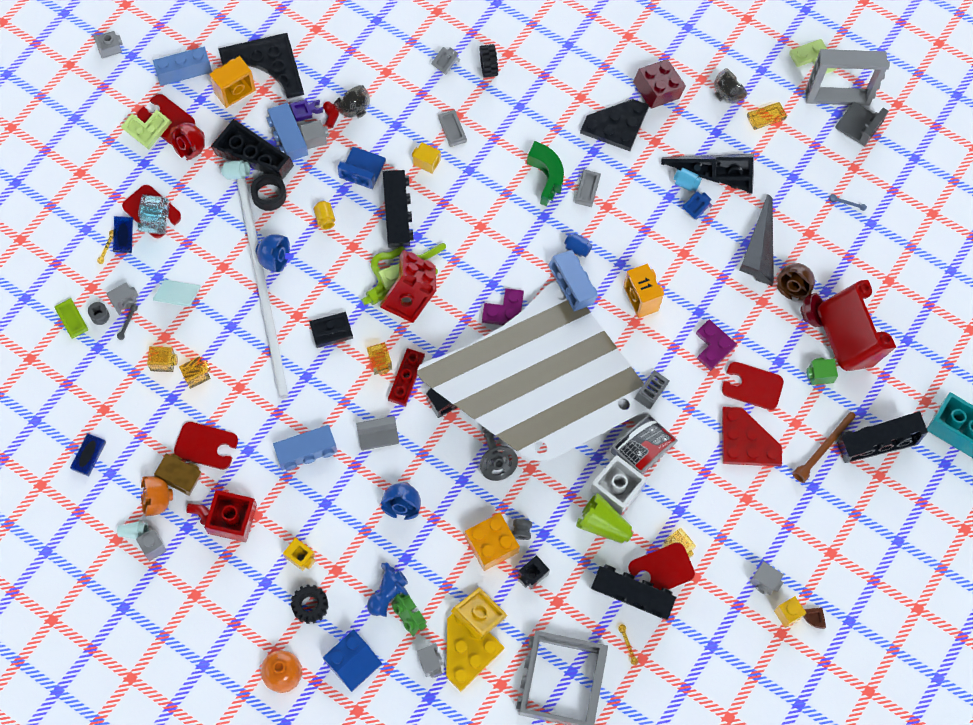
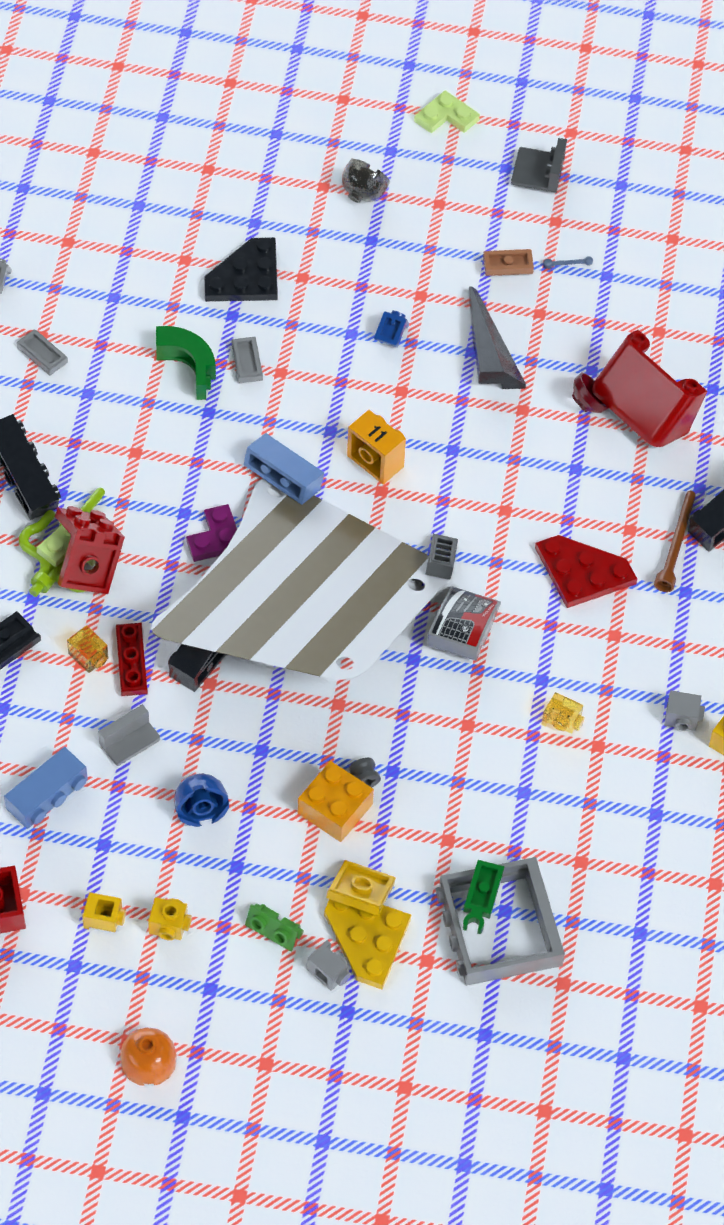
camera: 25 degrees left, 10 degrees down
black tyre [291,584,329,624] -> none
blue slope [322,629,382,692] -> none
blue animal [367,562,409,617] -> none
yellow brick [412,142,441,174] -> none
black tyre [479,44,499,78] -> none
dark grey dish [480,426,518,481] -> none
black brick [518,555,550,589] -> none
blue brick [564,232,593,258] -> none
lime cone [576,493,634,544] -> none
white brick [590,455,648,515] -> none
black wedge [591,564,677,620] -> none
clear yellow hinge [618,624,639,665] -> none
red piece [628,542,695,590] -> none
dark red brick [633,59,686,109] -> none
black wedge [661,153,754,194] -> none
medium azure brick [673,168,702,192] -> none
magenta plate [696,319,737,371] -> none
red piece [722,362,784,410] -> none
clear yellow tile [747,102,787,130] -> none
reddish brown cylinder [776,263,815,301] -> none
light grey window [805,49,890,106] -> none
bright green brick [806,358,838,385] -> none
none -> yellow brick [148,897,192,941]
none -> green plate [463,859,505,934]
none -> nougat plate [483,249,534,276]

